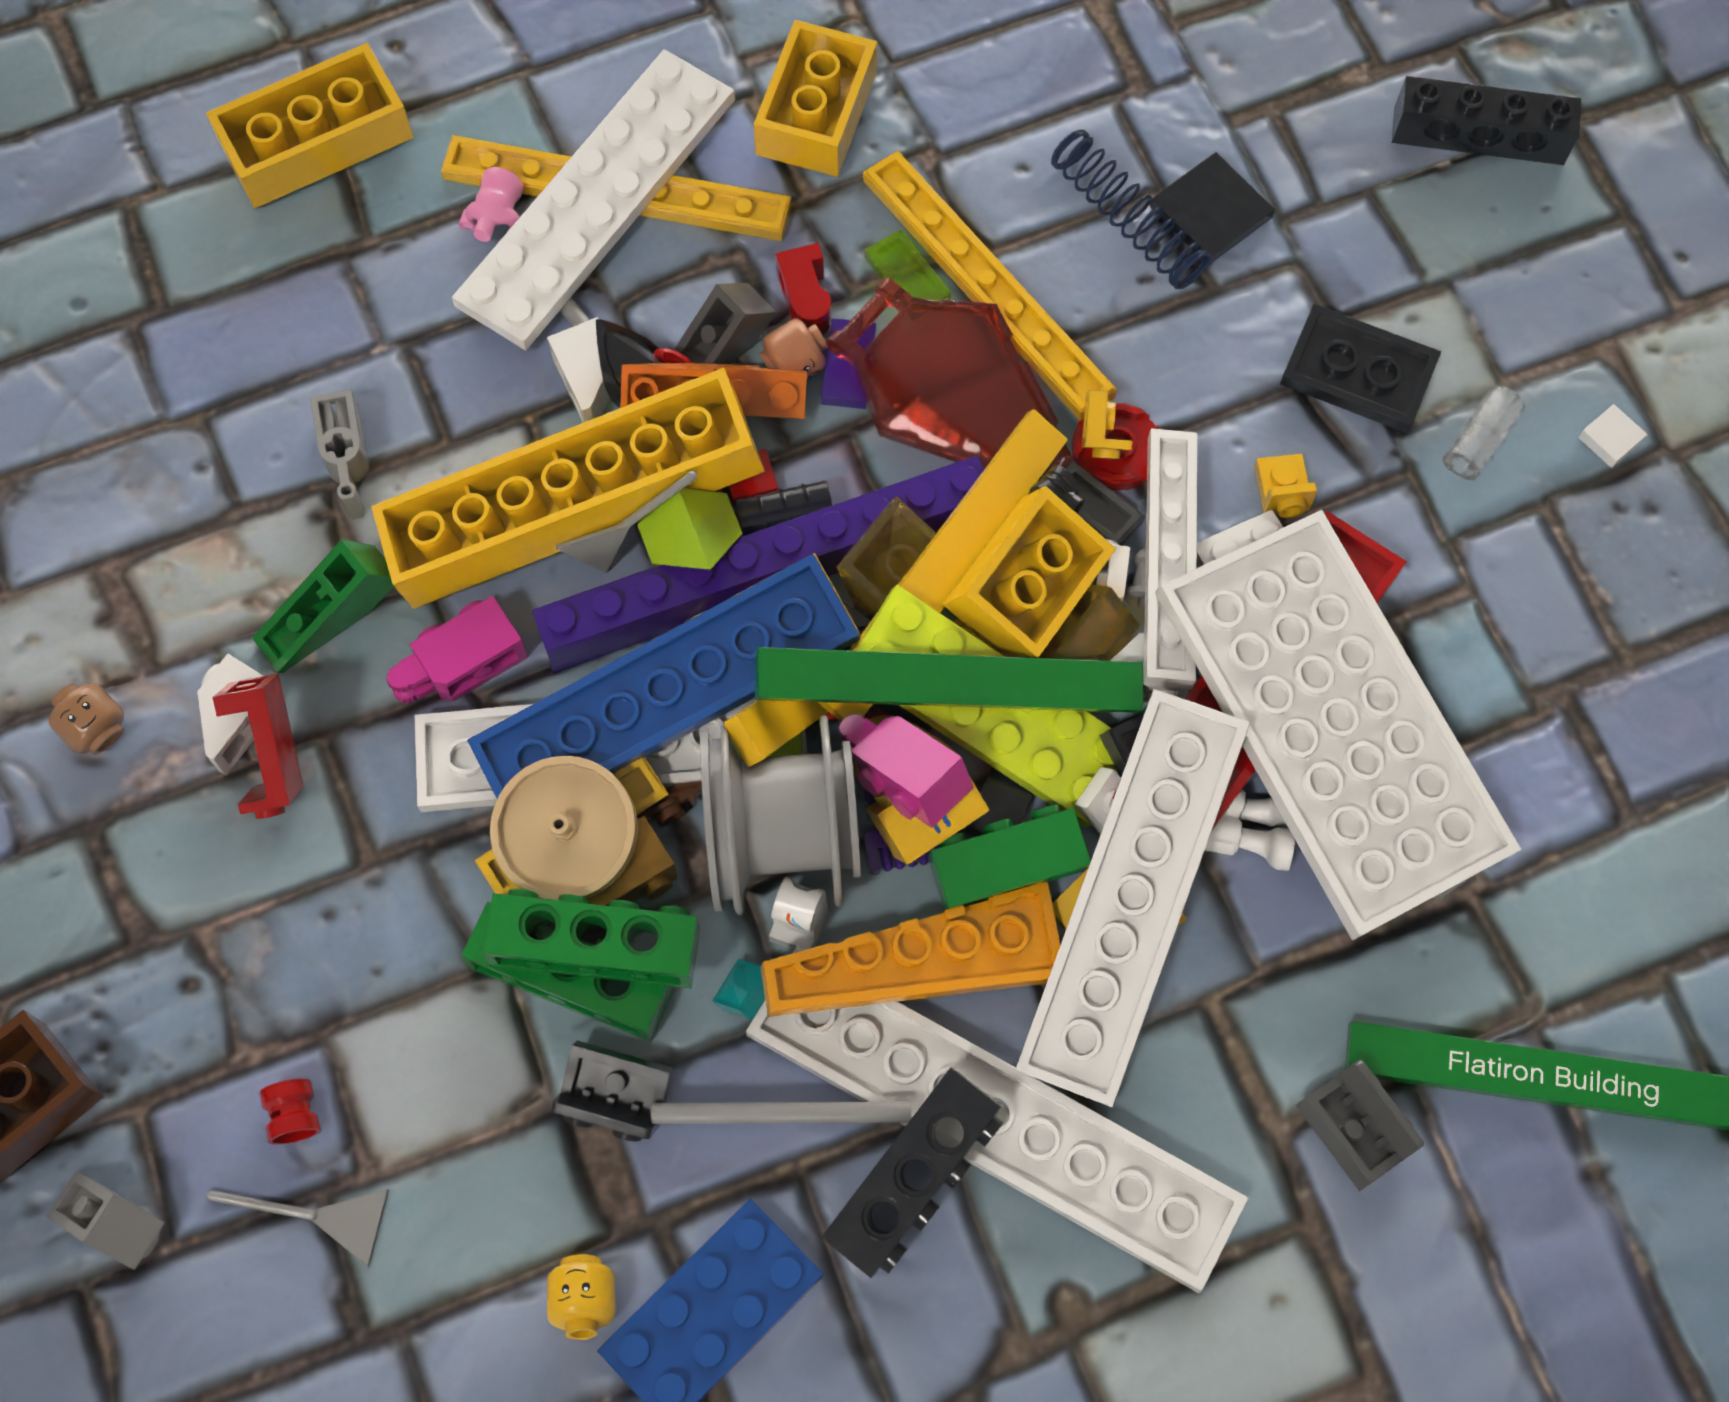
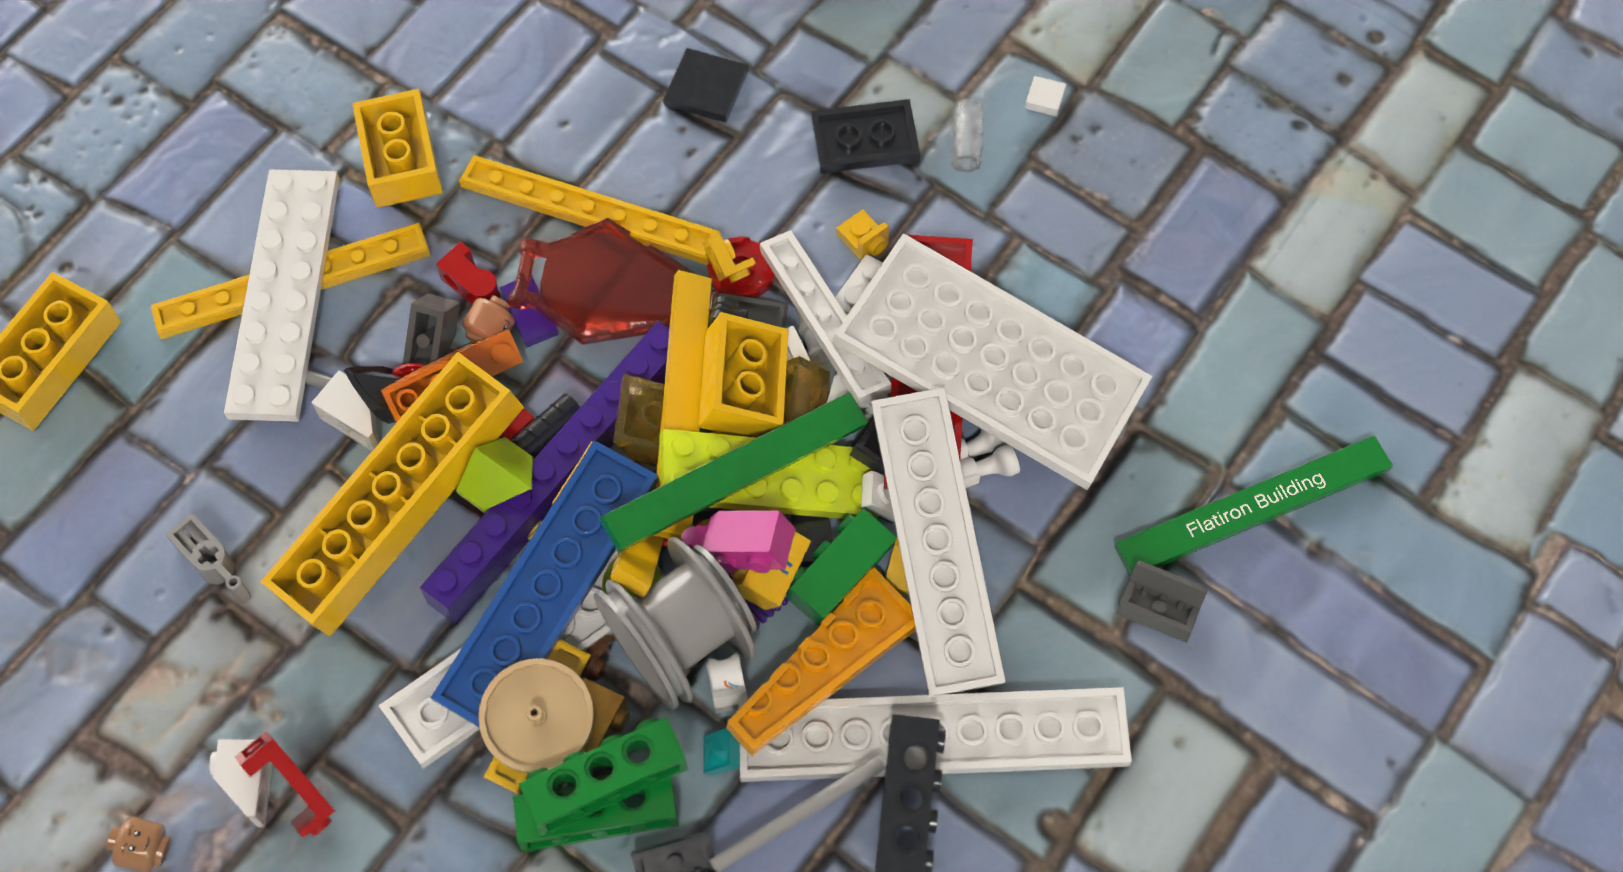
camera: 30 degrees left, 5 degrees down
green slope [252,539,394,673] -> none
dark pink hinge [386,595,528,704] -> none
bright pink piece [459,167,524,242] -> none
light grey piece [555,471,697,573] -> none
clear neon green tile [864,229,951,322] -> none
dark blue piece [1051,129,1211,289] -> none

